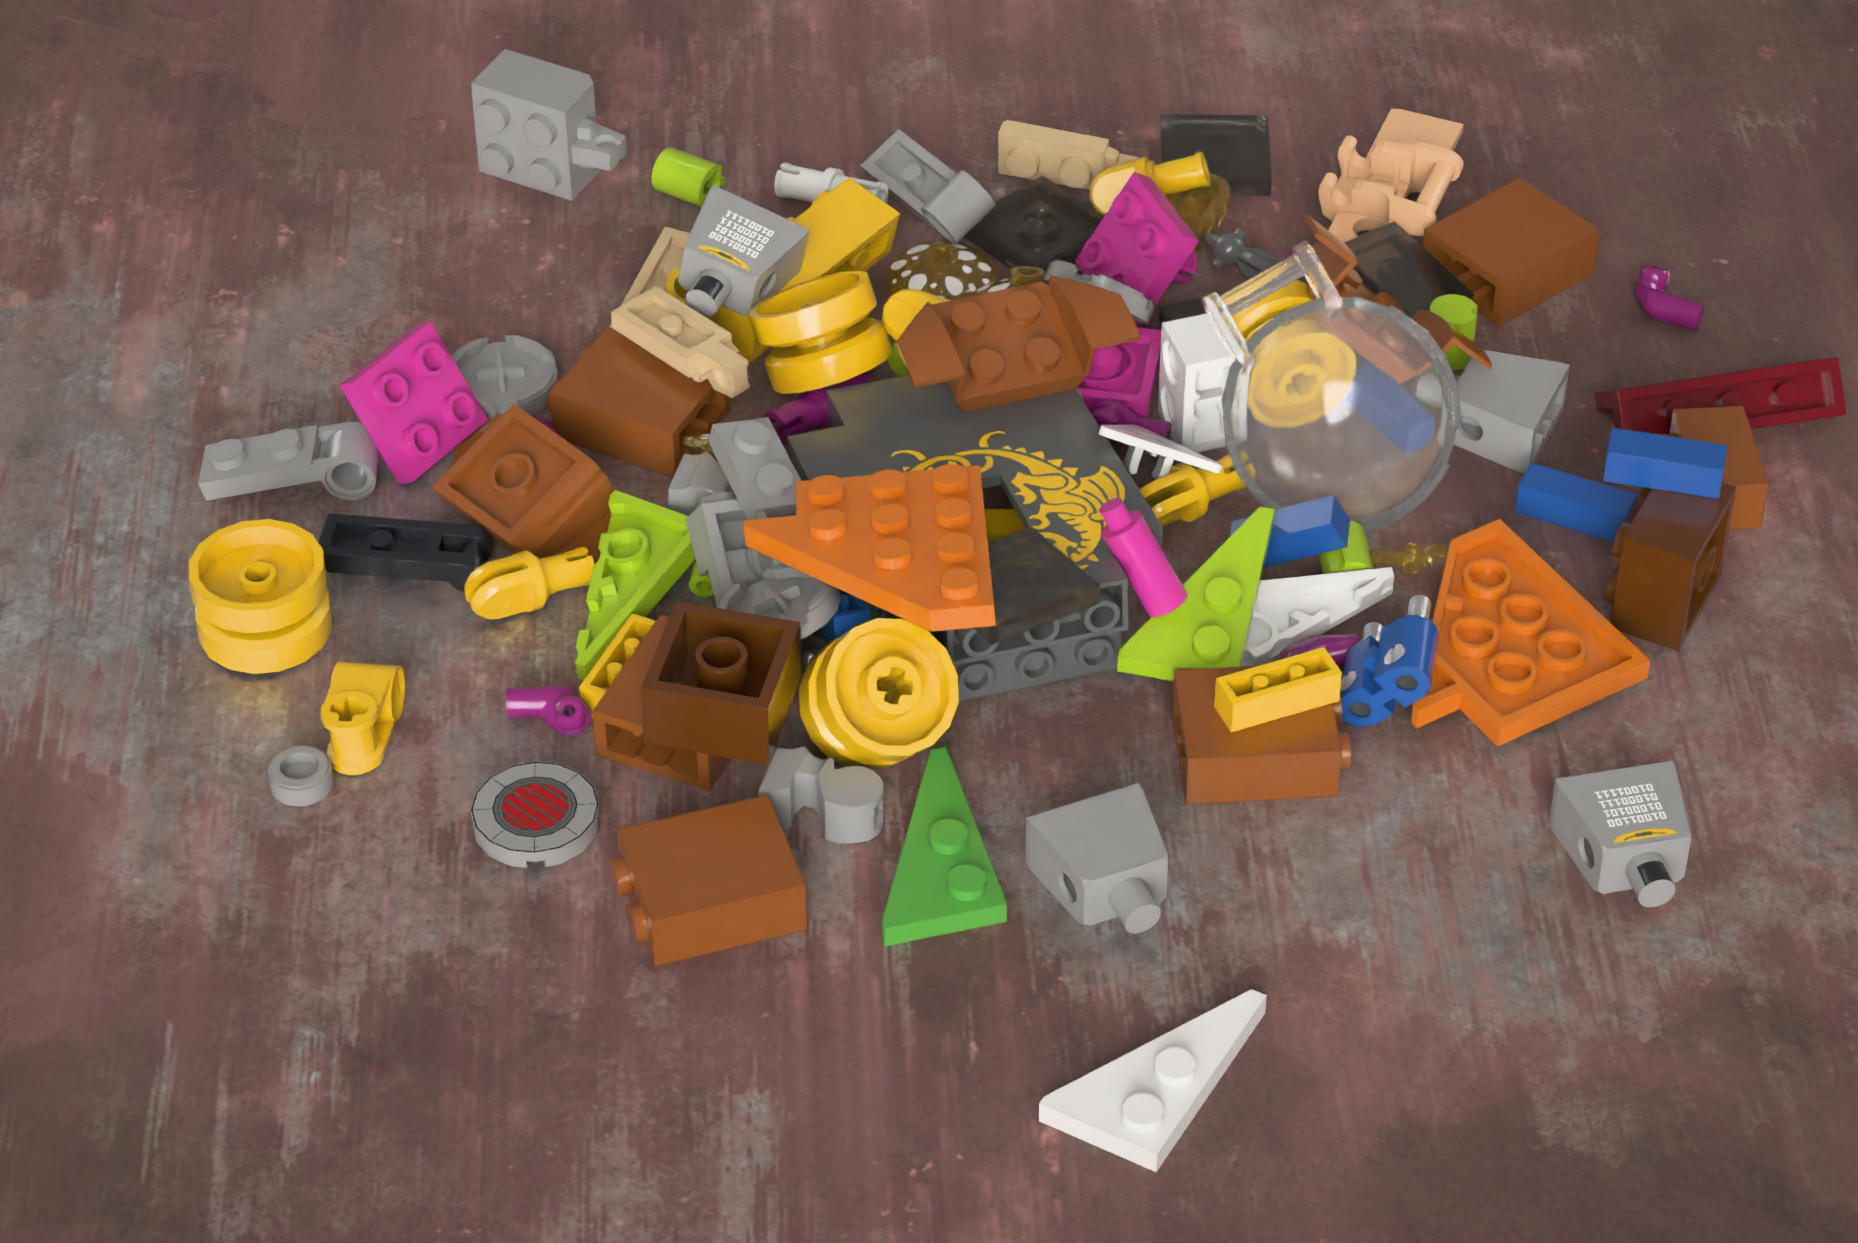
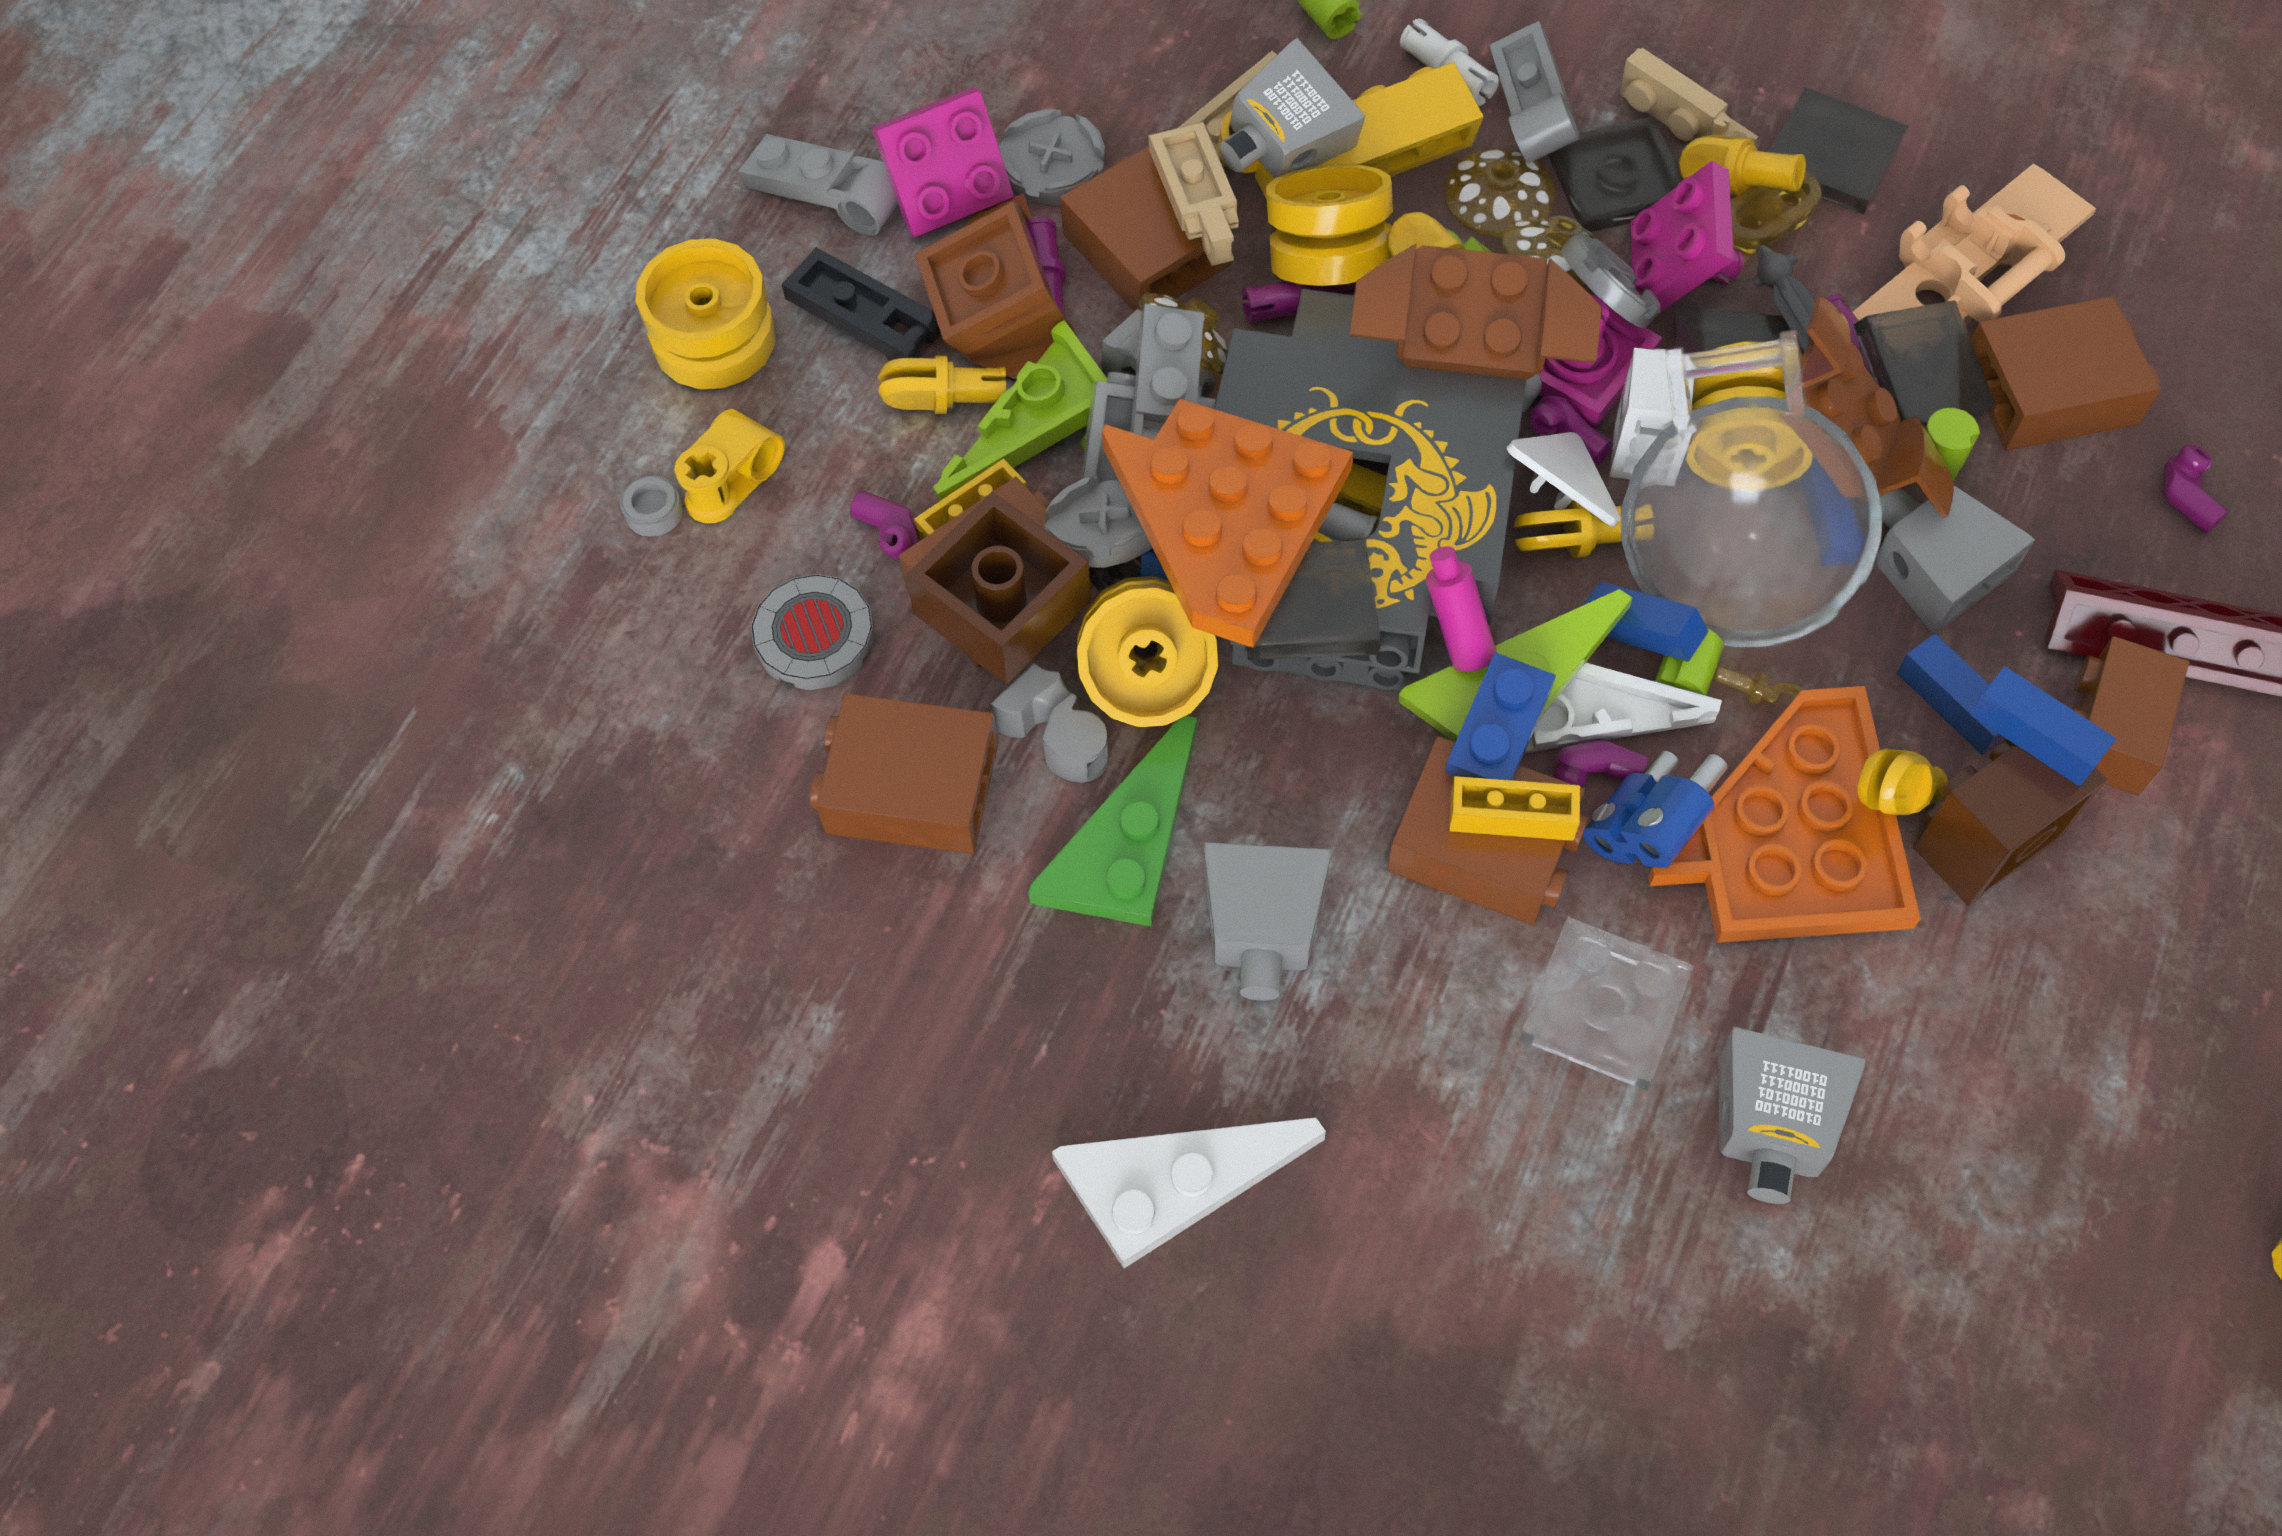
camera: 30 degrees right, 20 degrees up
none -> blue plate [1445,652,1556,781]
none -> clear plate [1519,917,1694,1091]
none -> yellow arm [1857,748,1948,815]

